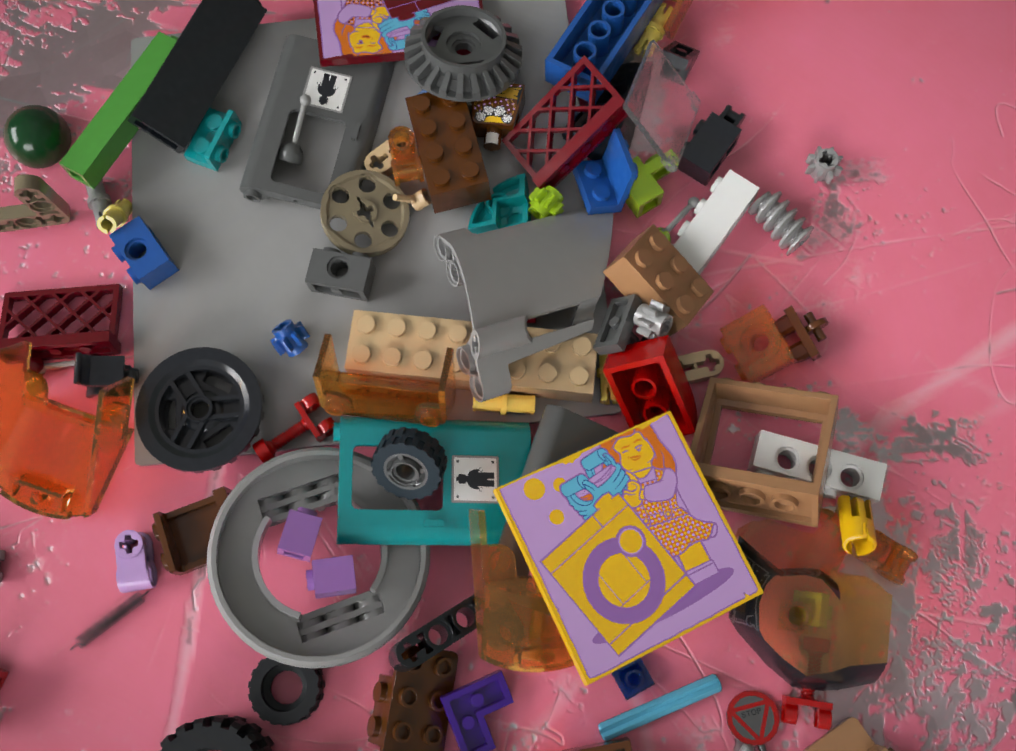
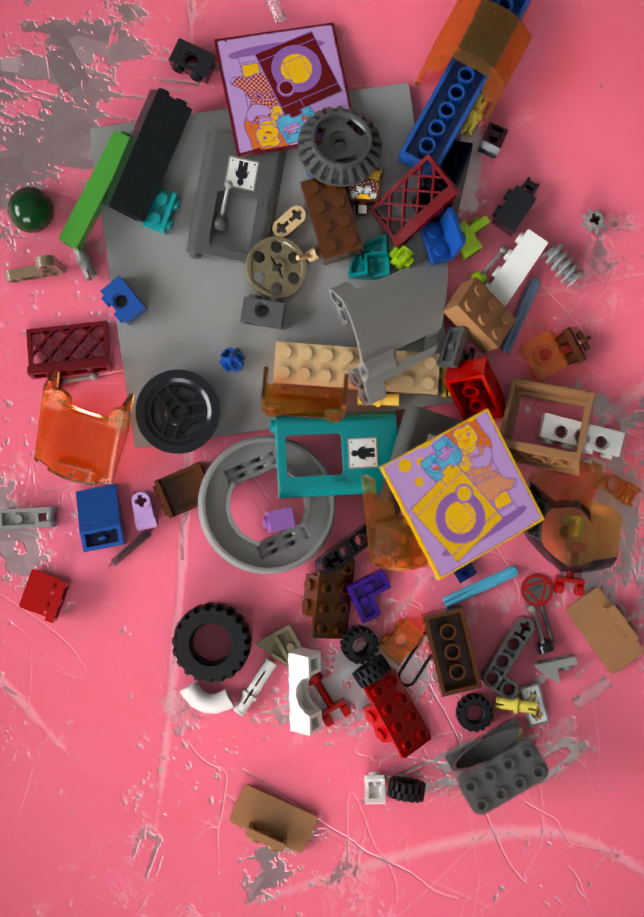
camera: 10 degrees left, 15 degrees up
black piece [73,352,140,398] -> none
light yellow pin [97,198,132,234] -> none
black tyre [248,658,325,726] -> none
red bar [252,392,335,463] -> none
medium lavender brick [277,507,323,562] -> none
black wheel [371,427,447,500] -> none
clear orange piece [388,126,425,187] -> none
clear piece [622,40,701,172] -> none
light grey gear [633,299,673,339] -> none
tan beam [678,350,724,384] -> none
yellow arm [837,495,877,556] -> none
none -> blue slope [76,484,128,552]
none -> sand blue axle [500,277,541,353]

